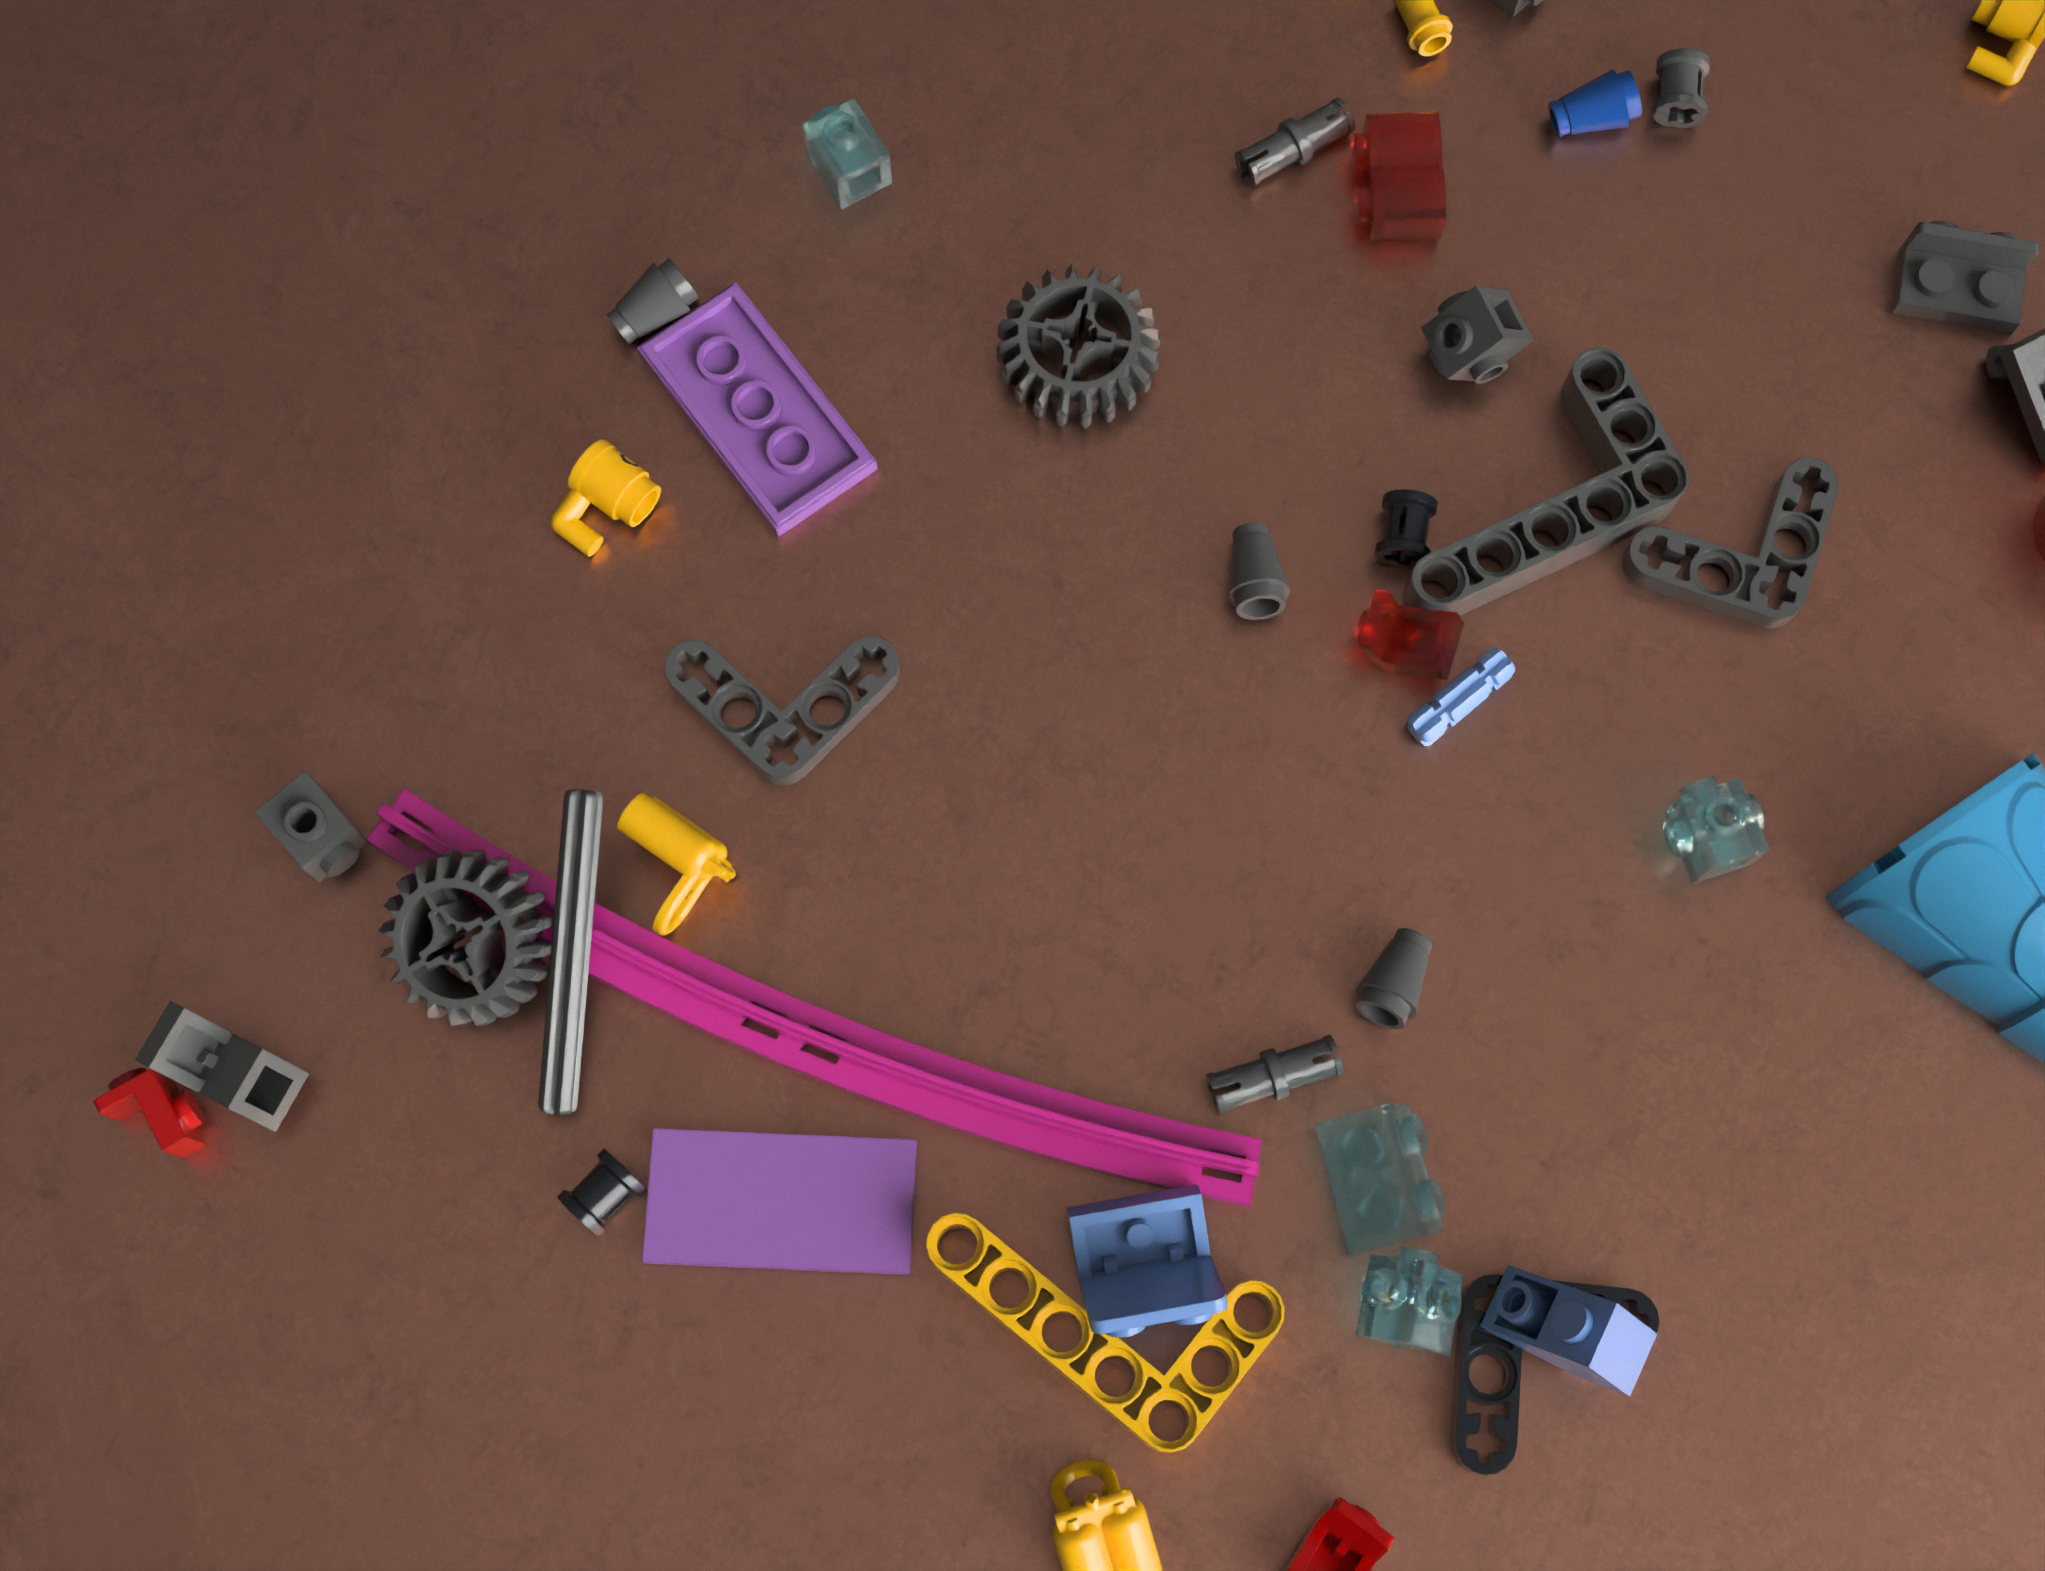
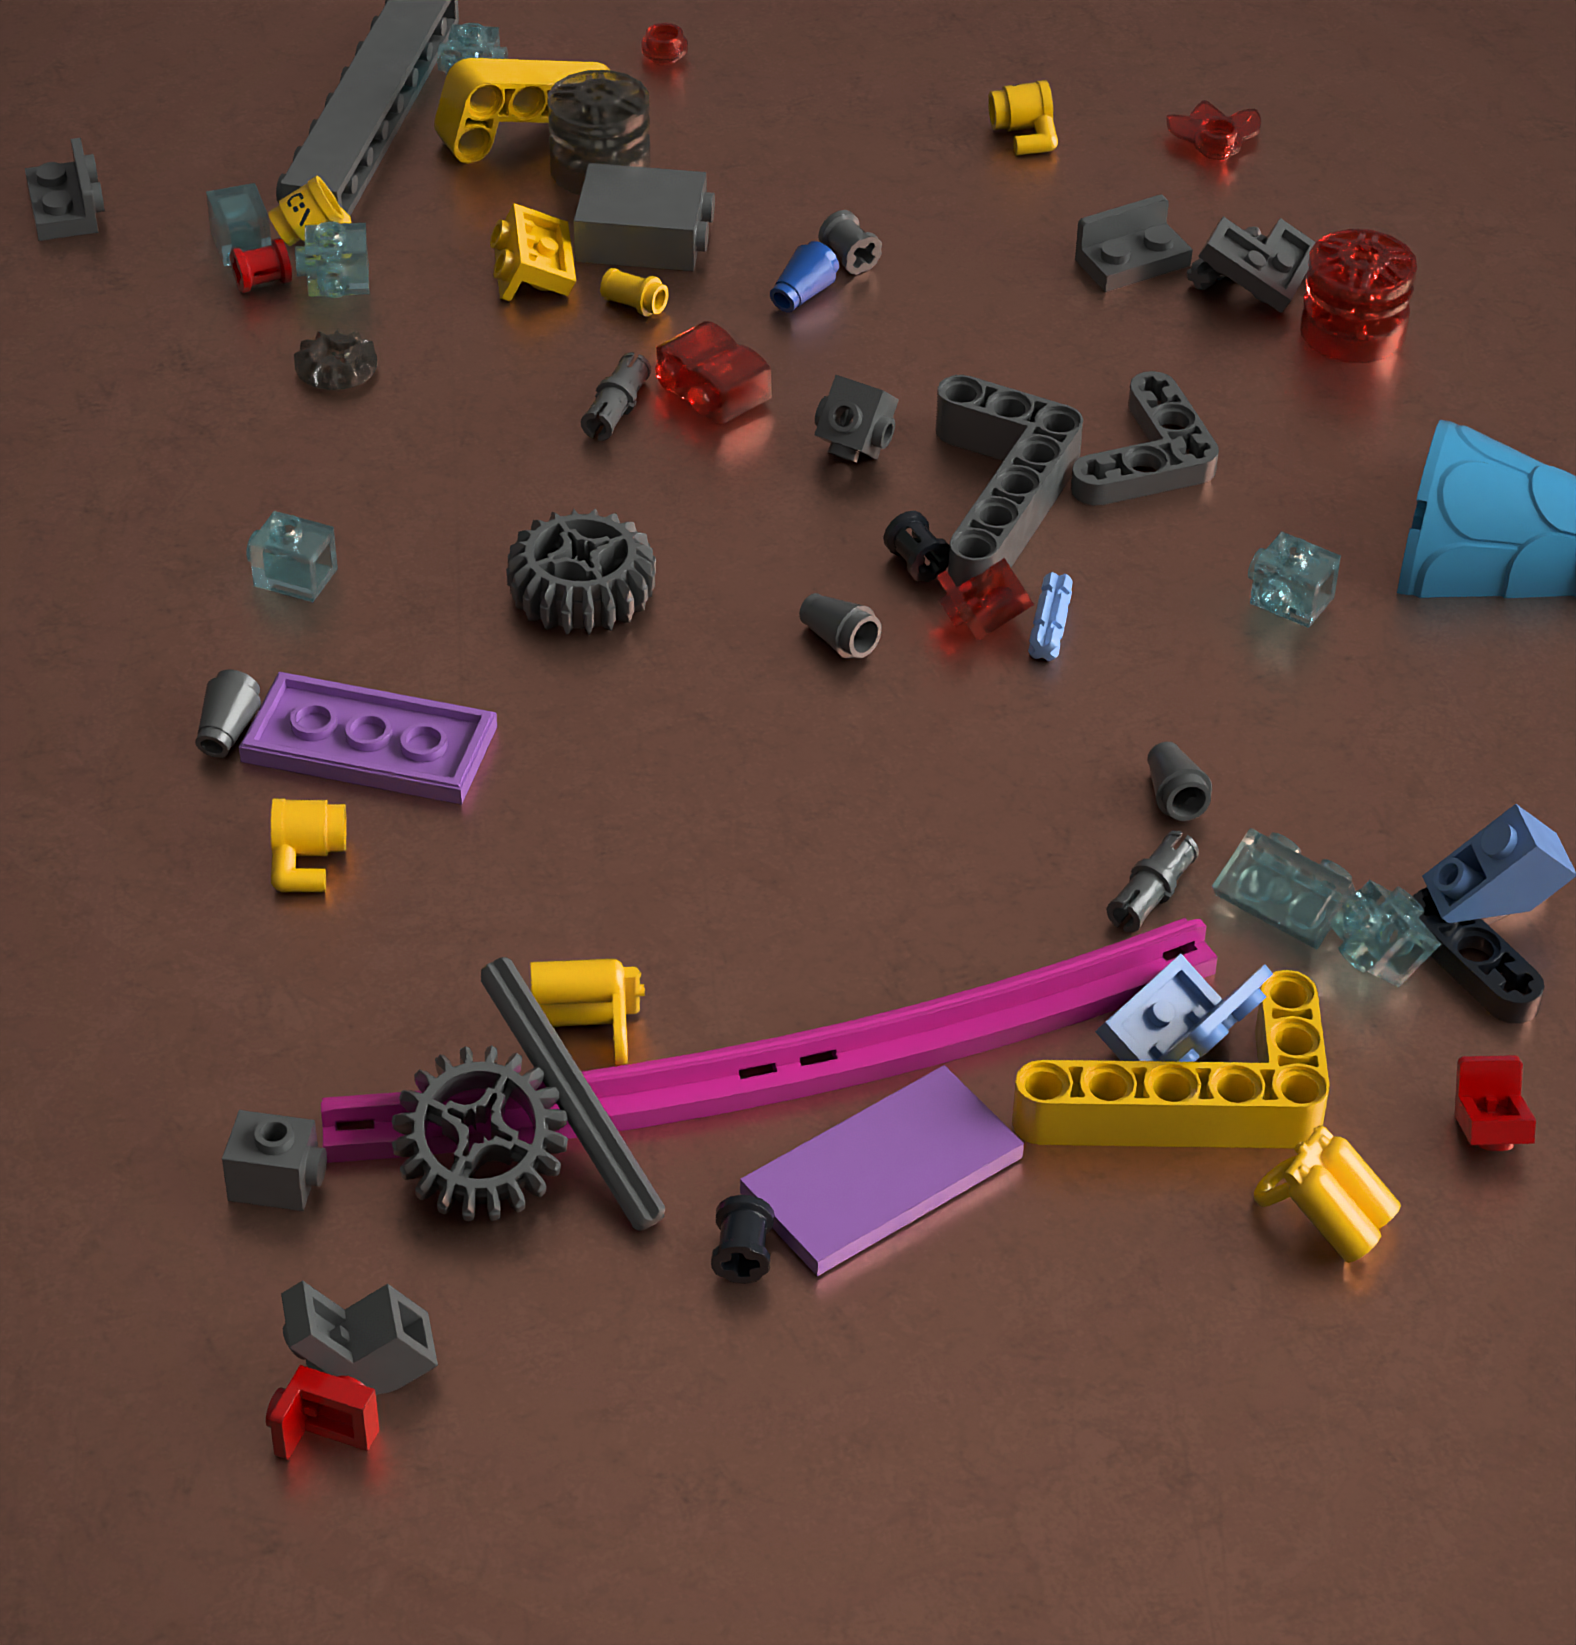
camera: 40 degrees left, 30 degrees down
dark grey beam [664,635,900,786] -> none

